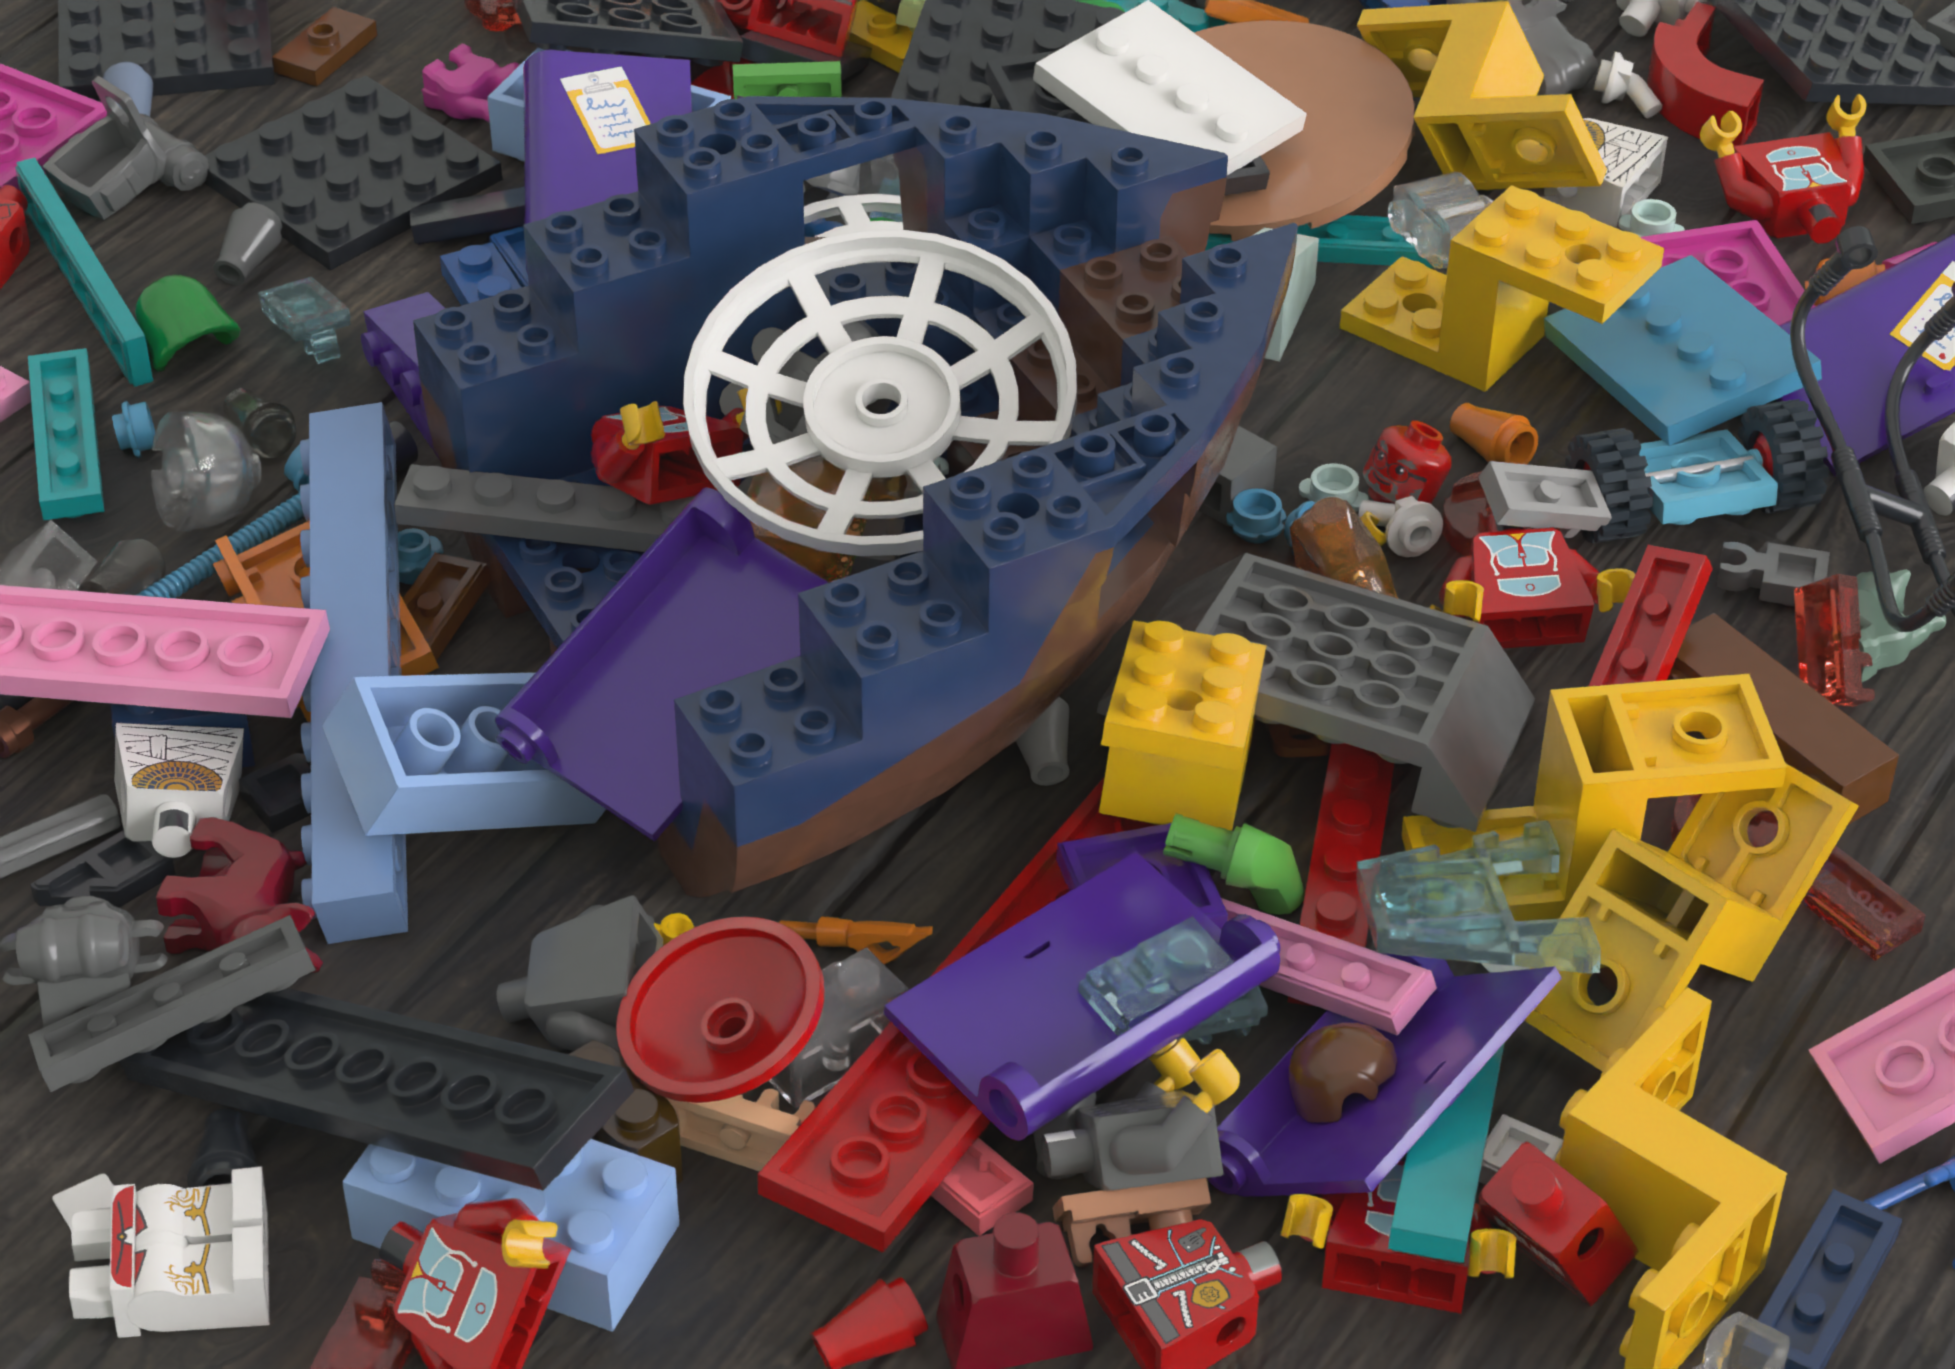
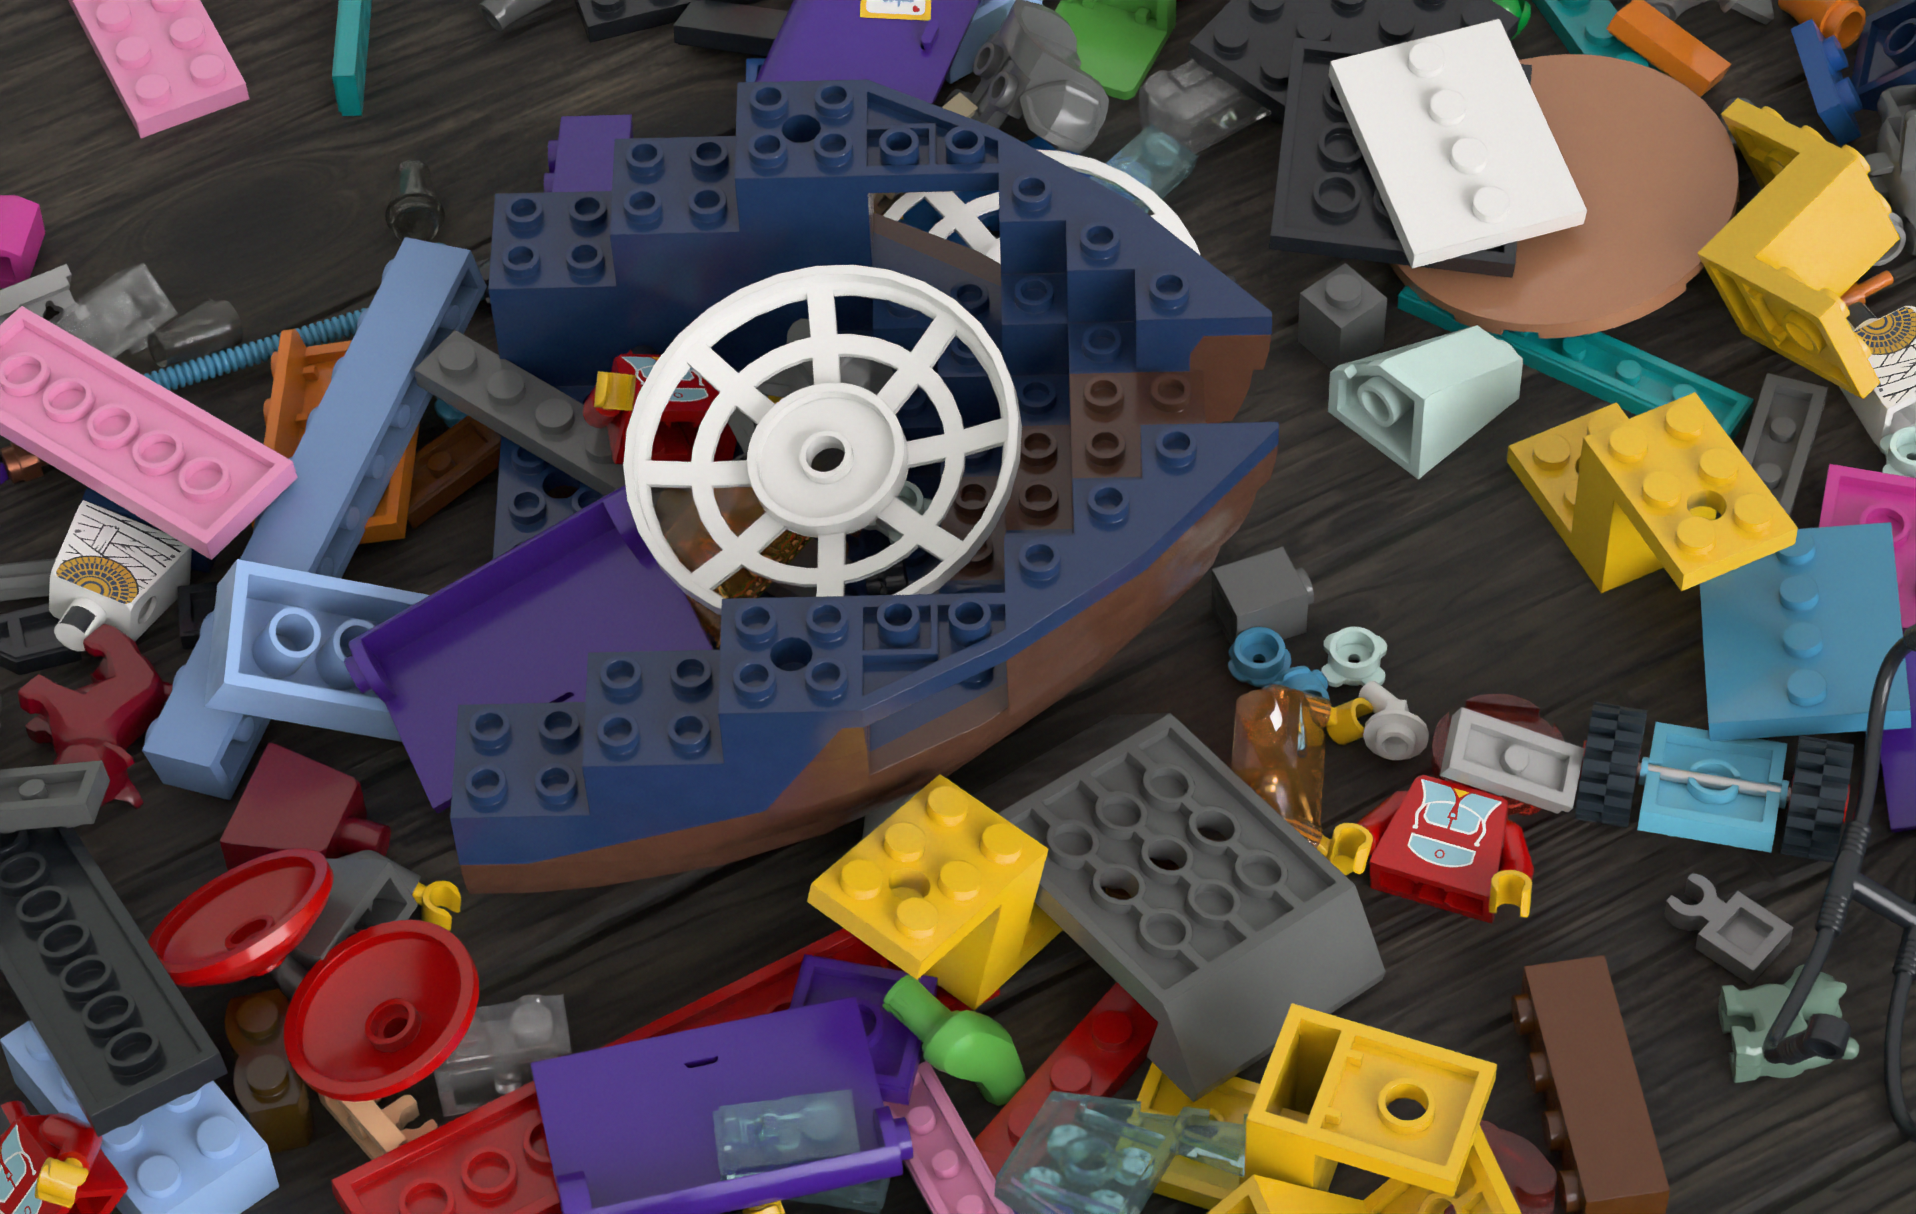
camera: 30 degrees right, 10 degrees up
teal plate [28,348,105,520] -> none
dark azure plate [112,401,158,458] -> none
green hair [135,275,241,372] -> none
clear cylinder [151,412,261,531] -> none
clear light blue plate [258,277,351,364] -> none
blue plate [440,242,522,306] -> none
orange hand [779,916,933,966] -> none
red head [1362,421,1452,504] -> none
clear brick [1388,172,1493,269] -> none
orange cone [1450,403,1538,465] -> none
red plate [1588,545,1713,687] -> none
clear red plate [1794,574,1875,707] -> none
none -> red dish [148,848,334,987]
none -> dark red torso [220,743,391,871]

